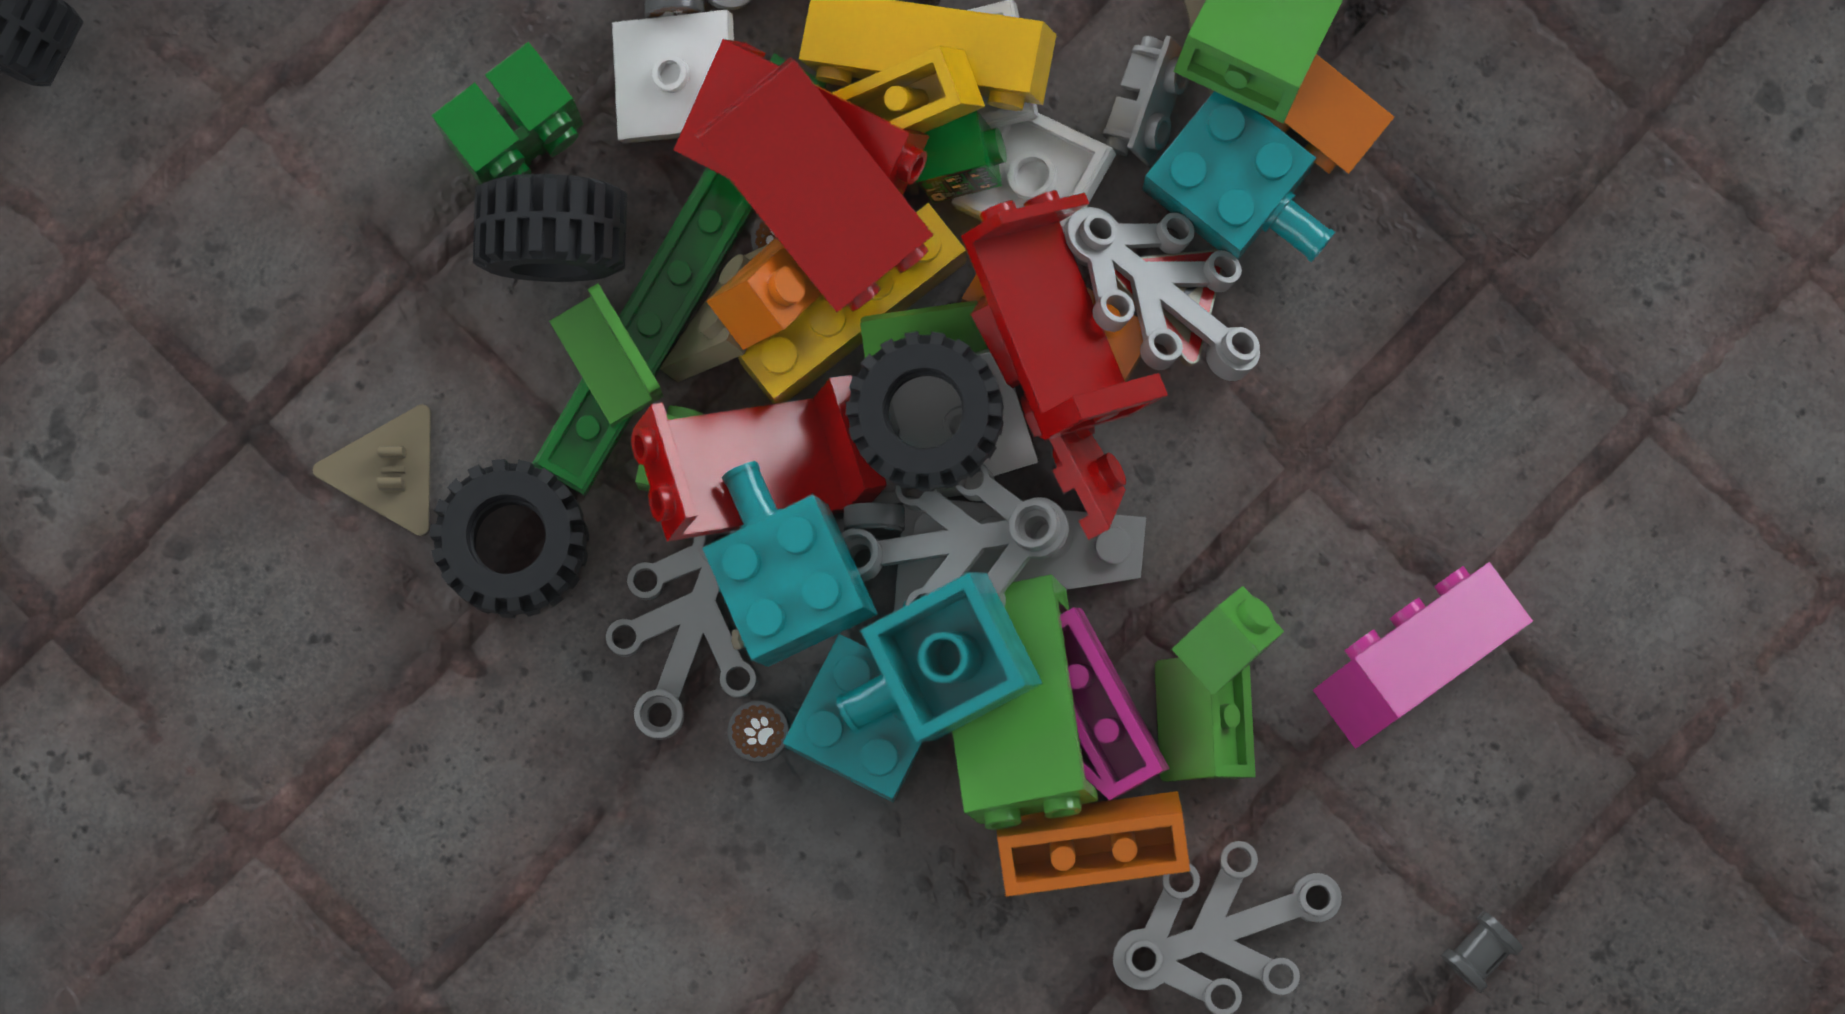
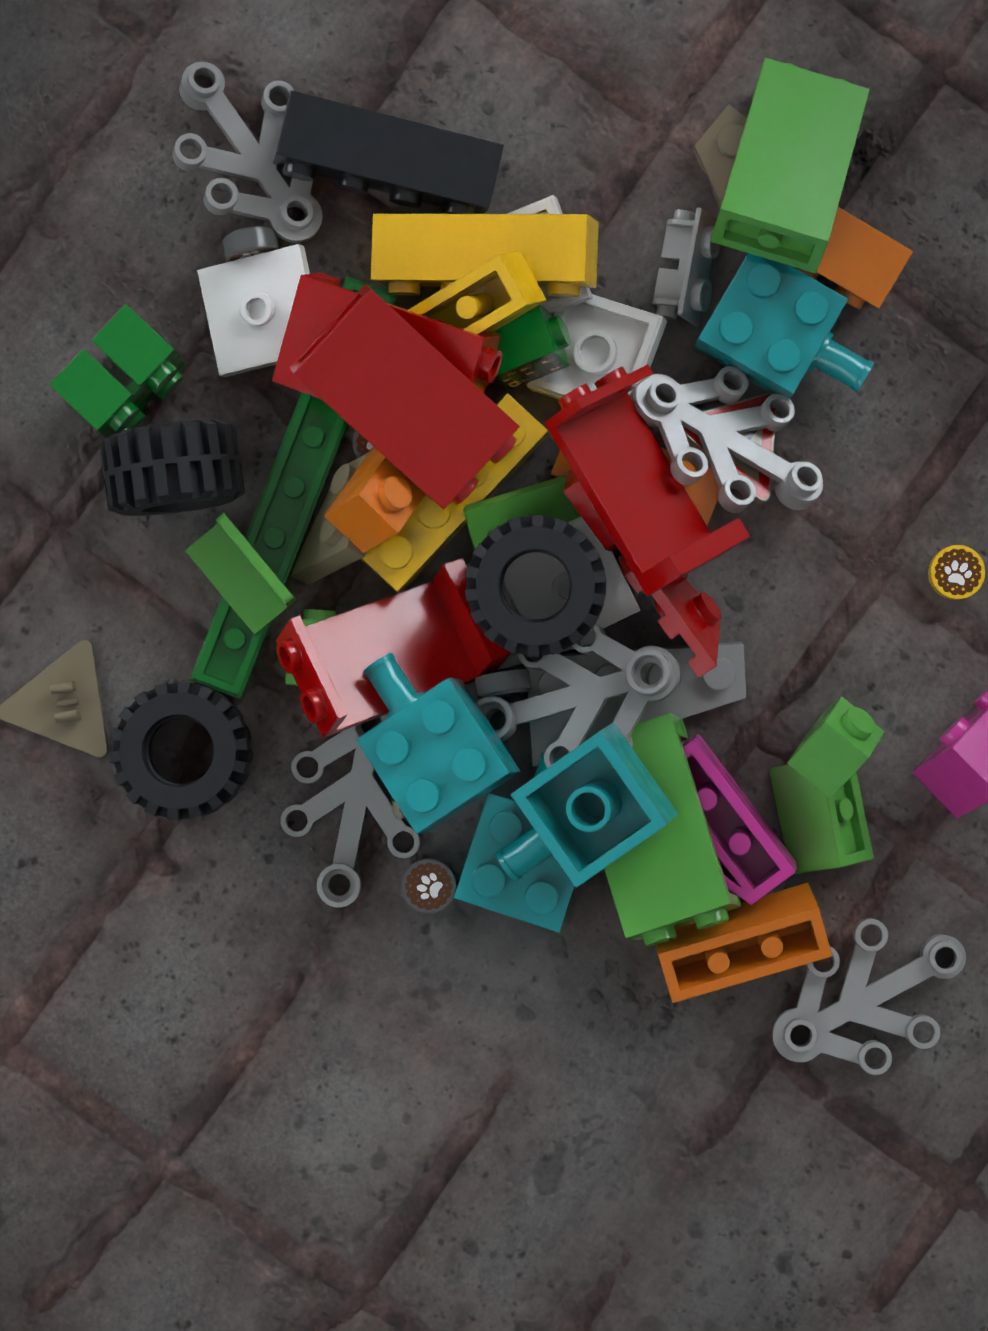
camera: 10 degrees left, 5 degrees up
none -> tile [928,545,985,600]

